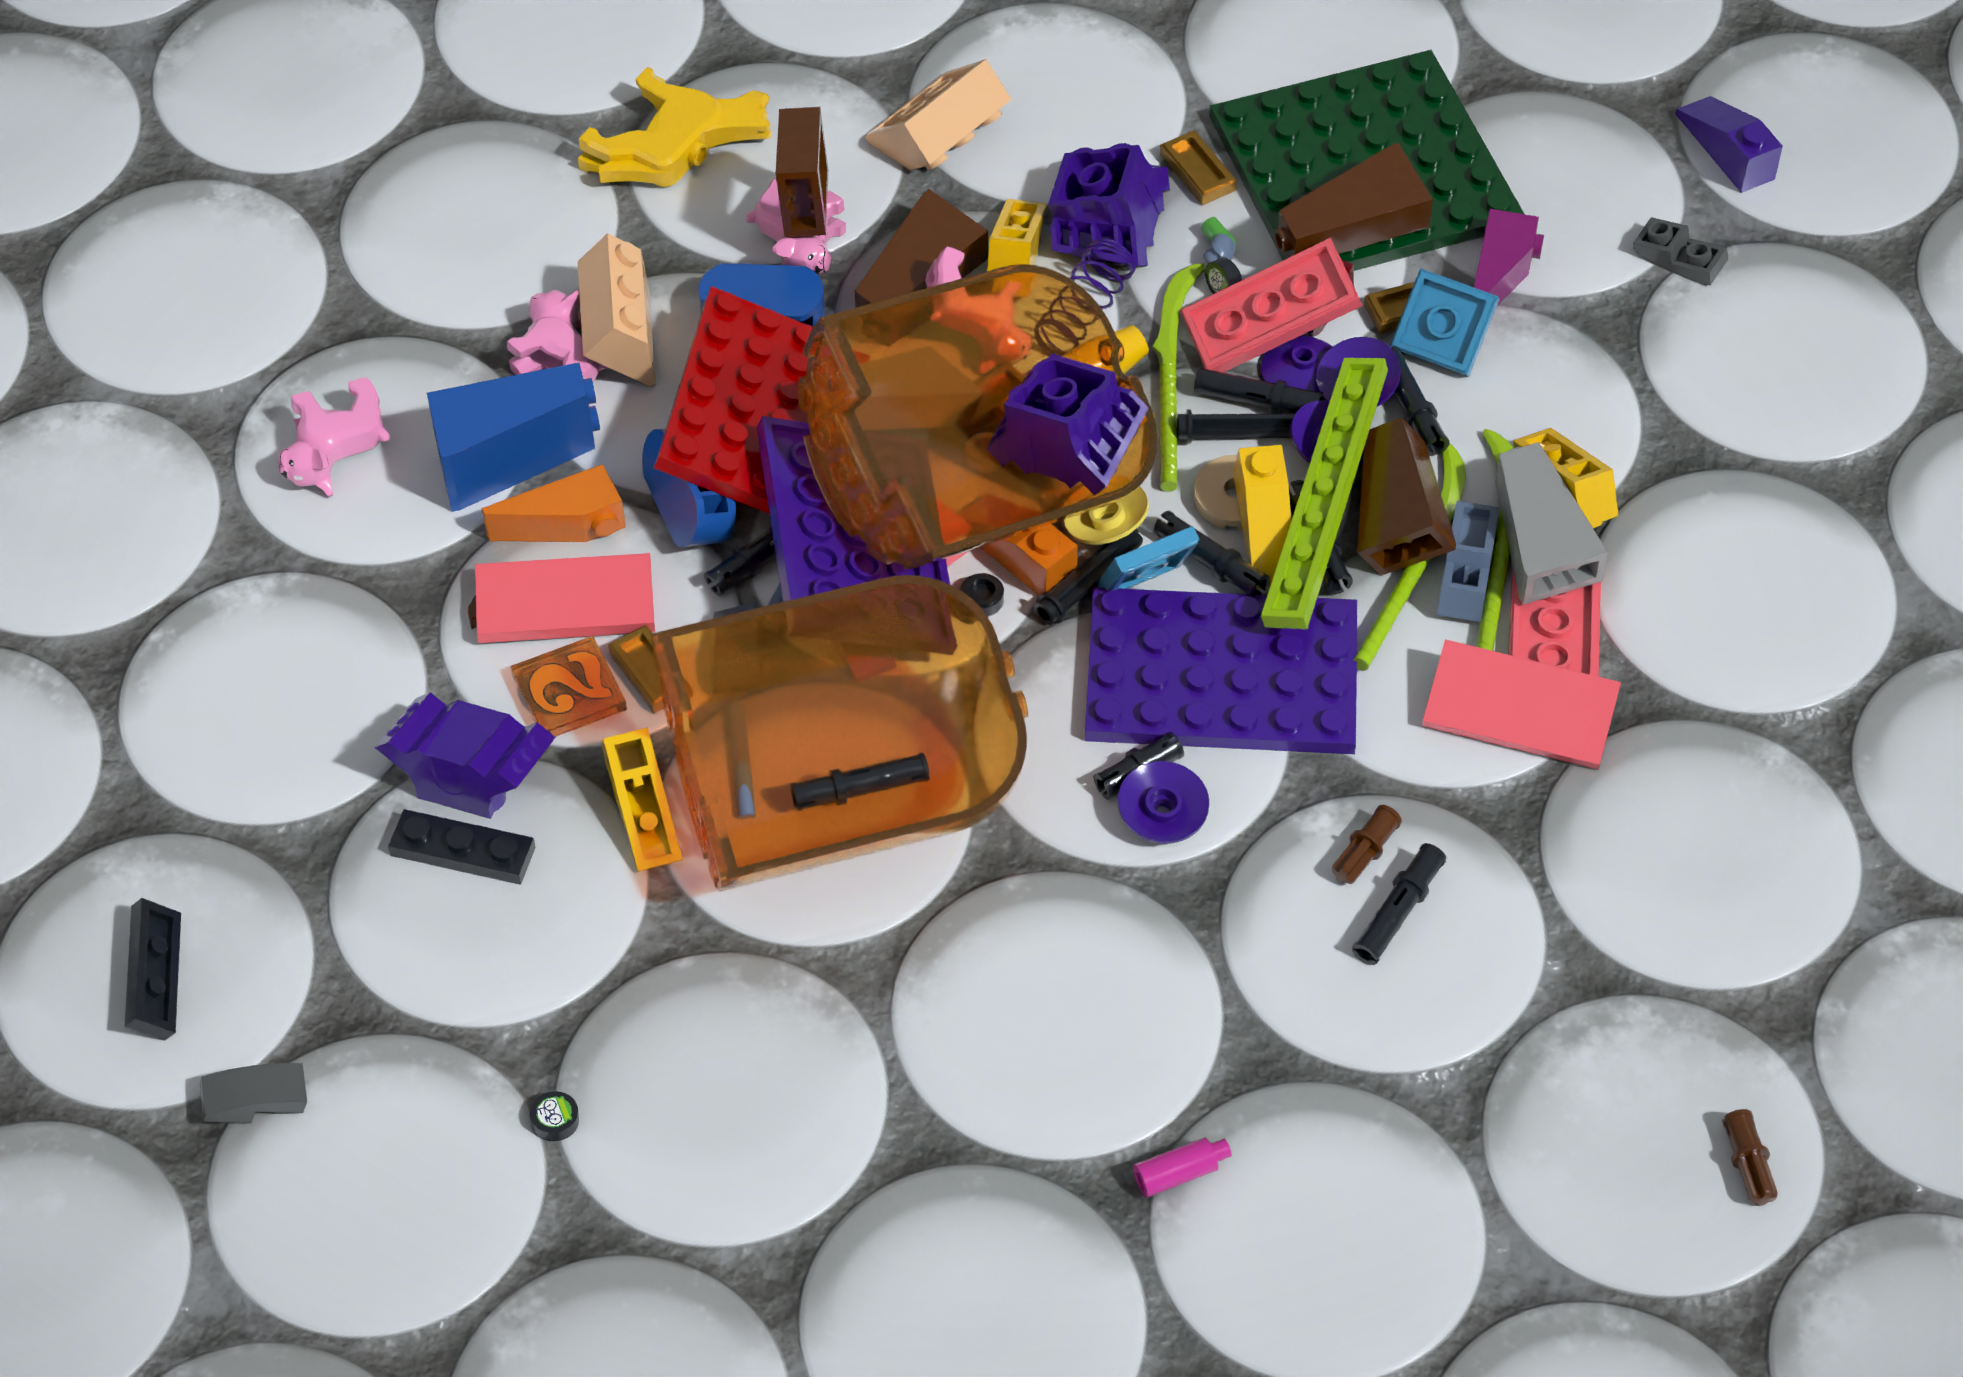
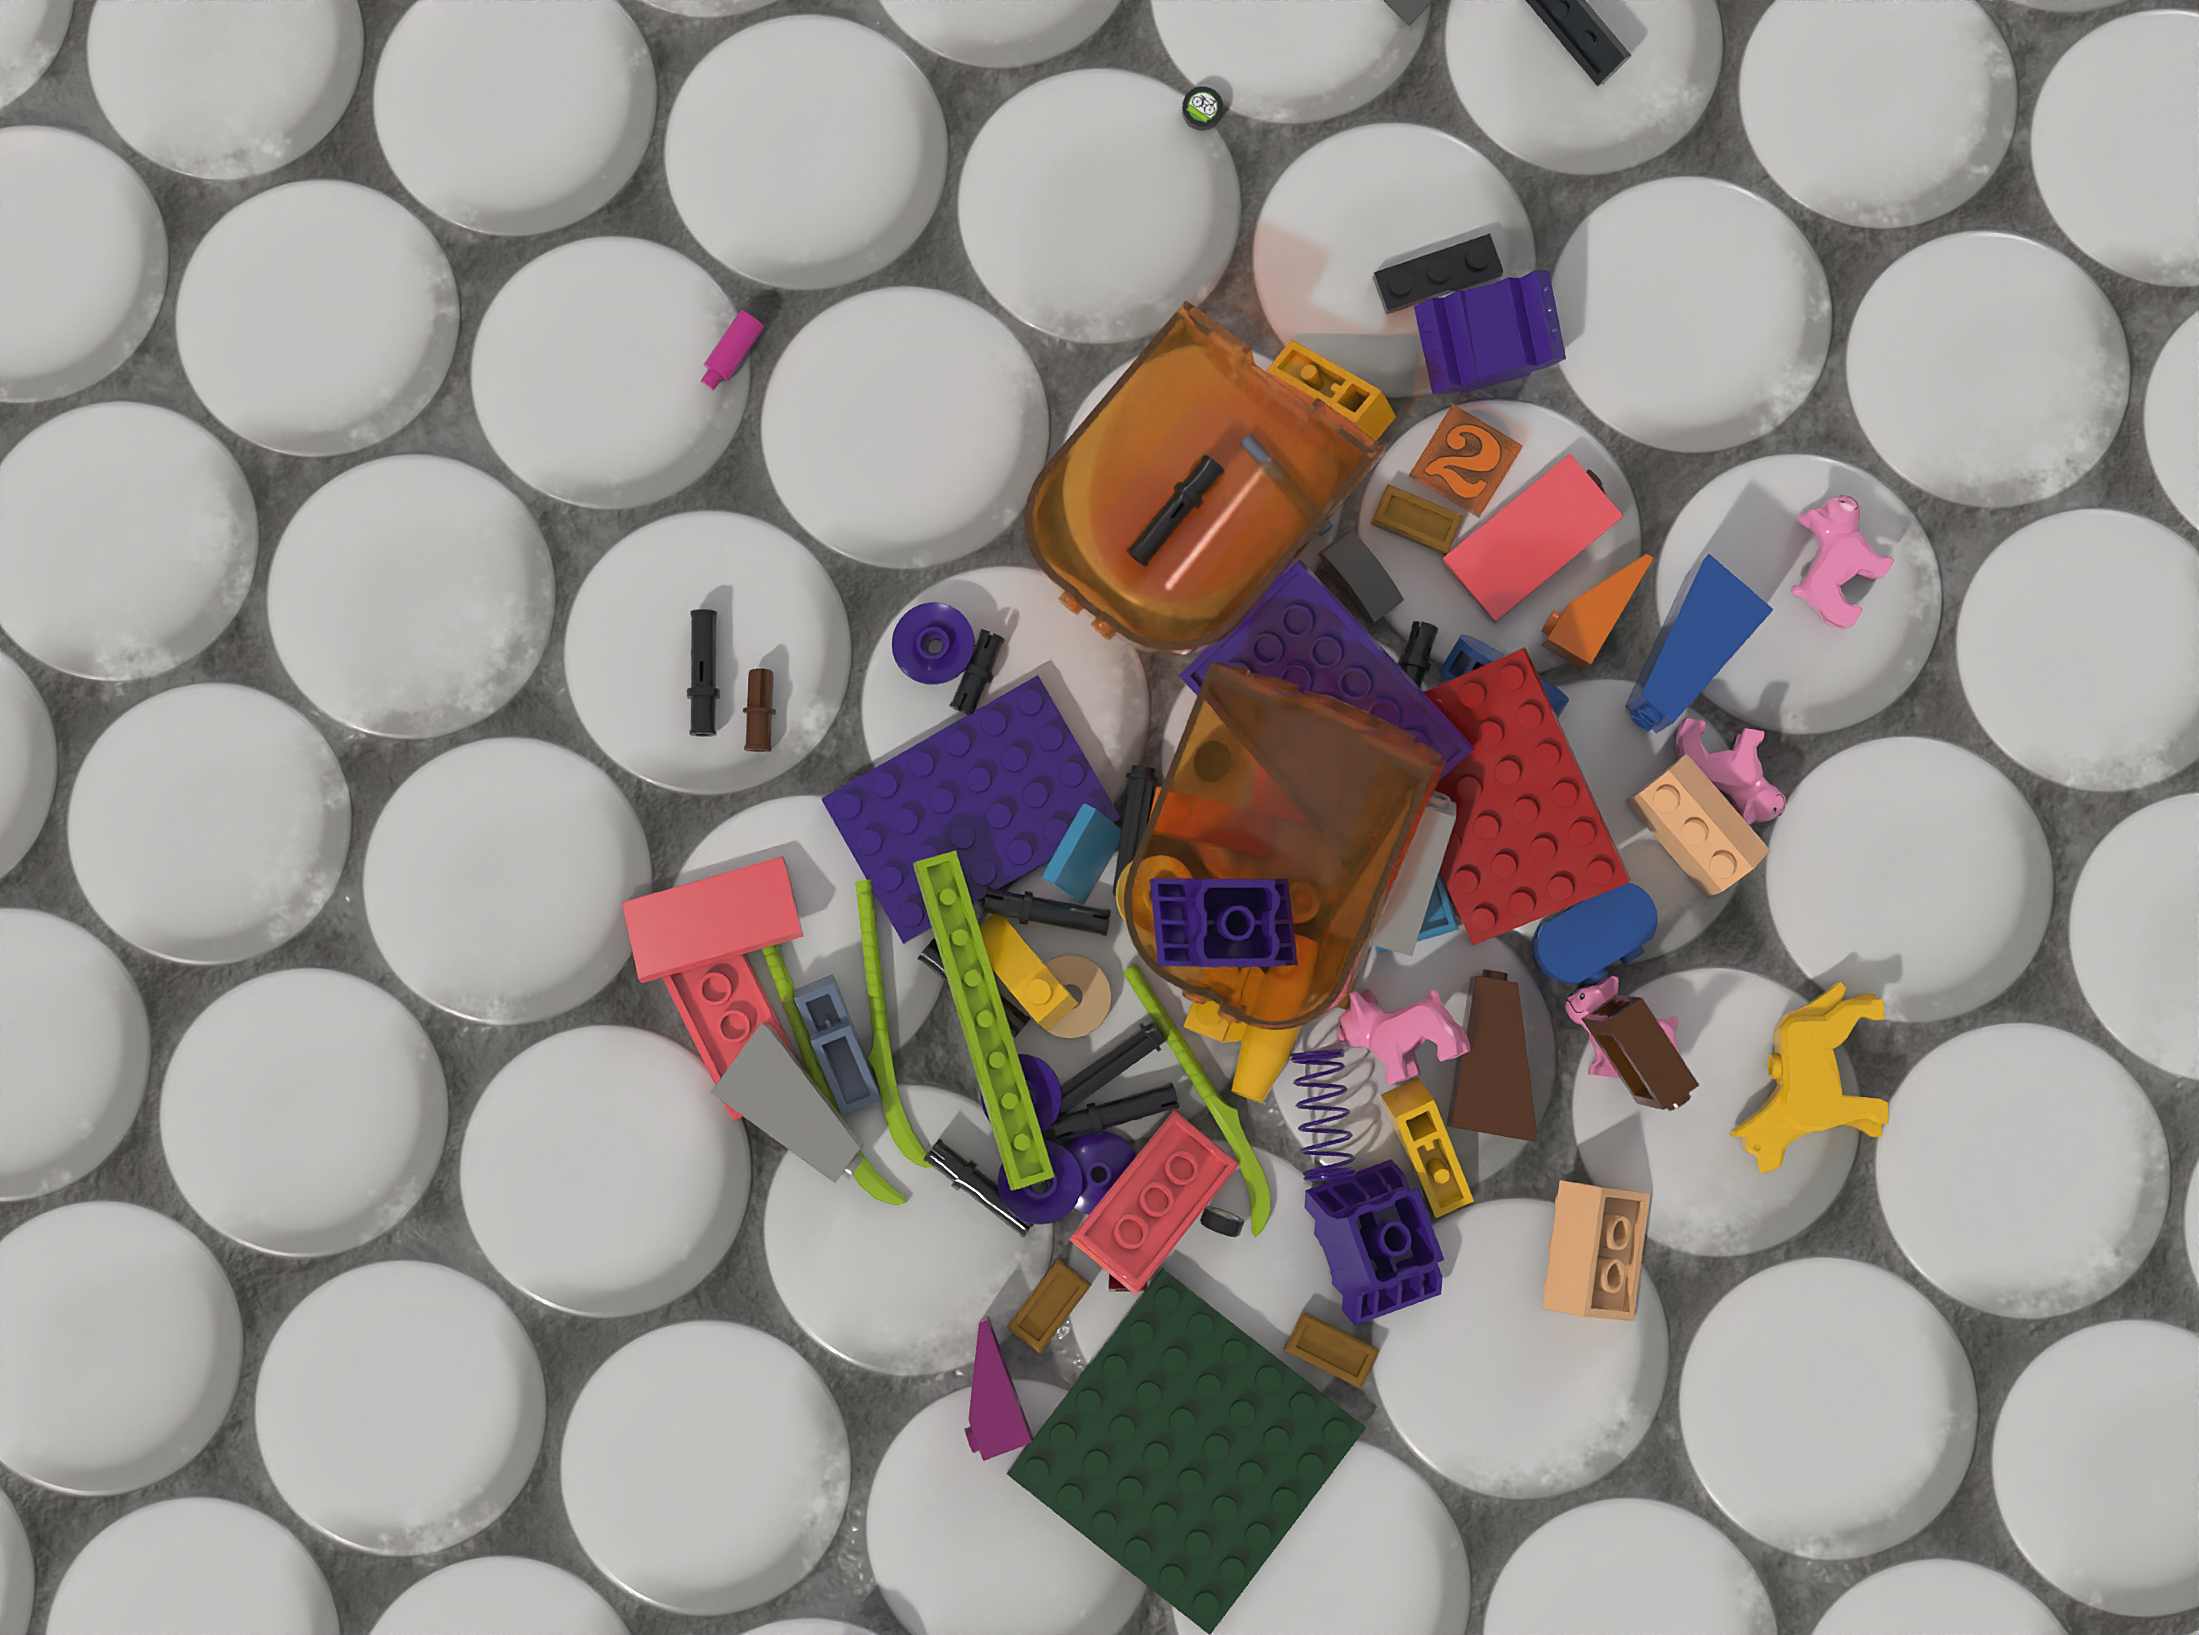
camera: 150 degrees right, 30 degrees up
arm [1201,217,1237,264] -> none
reddish brown slope [1274,143,1433,258] -> none
reddish brown slope [1357,417,1456,576] -> none
dark azure tile [1389,268,1500,377] -> none
yellow slope [1513,427,1619,528] -> none
dark grey slope [1633,217,1728,286] -> none
reddish brown axle [1722,1109,1778,1206] -> none

